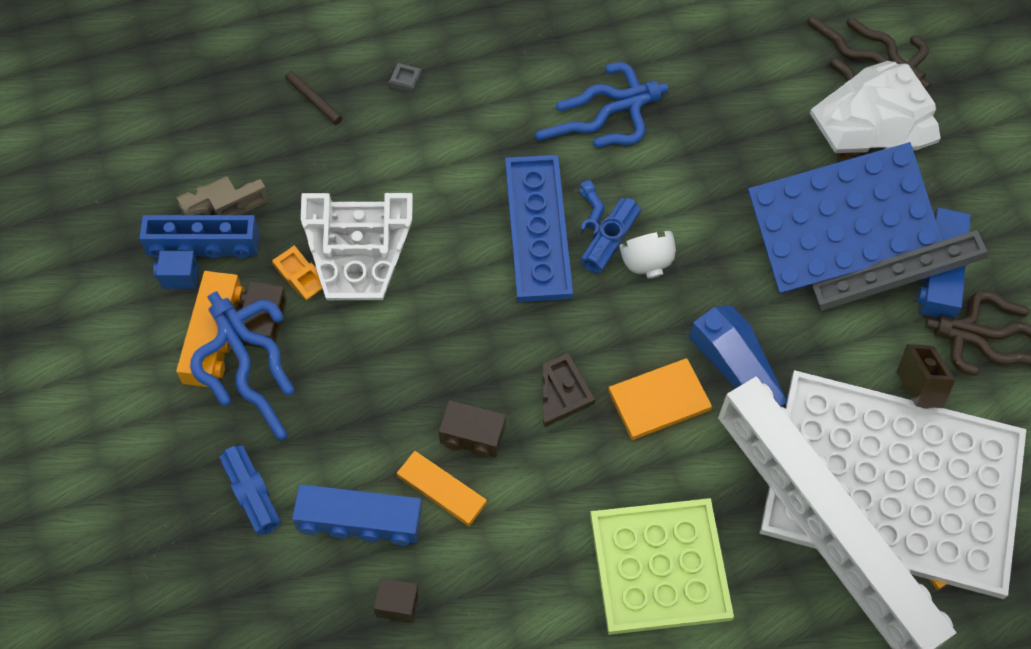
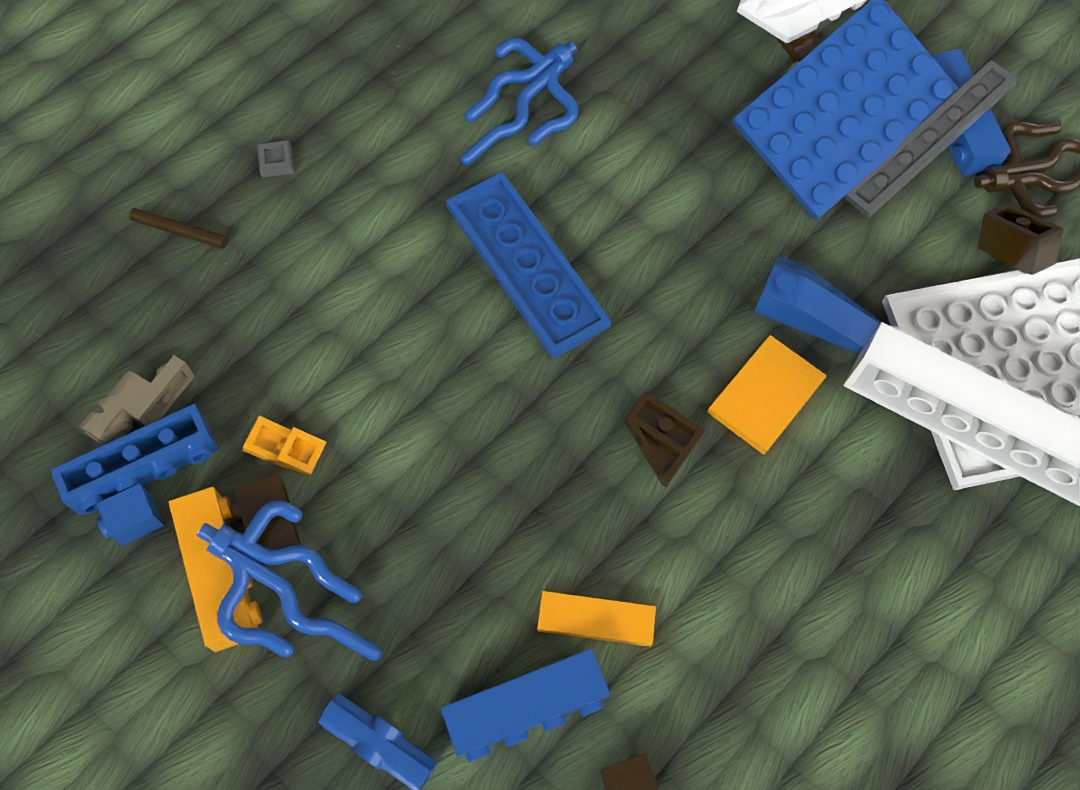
camera: 30 degrees left, 5 degrees up
white wedge [301,193,413,300] -> none
dark brown brick [439,400,506,458] -> none
blue arm [579,179,605,239] -> none
blue piece [581,197,641,274] -> none
yellowish green plate [590,498,734,635] -> none
white cylinder [619,231,676,279] -> none

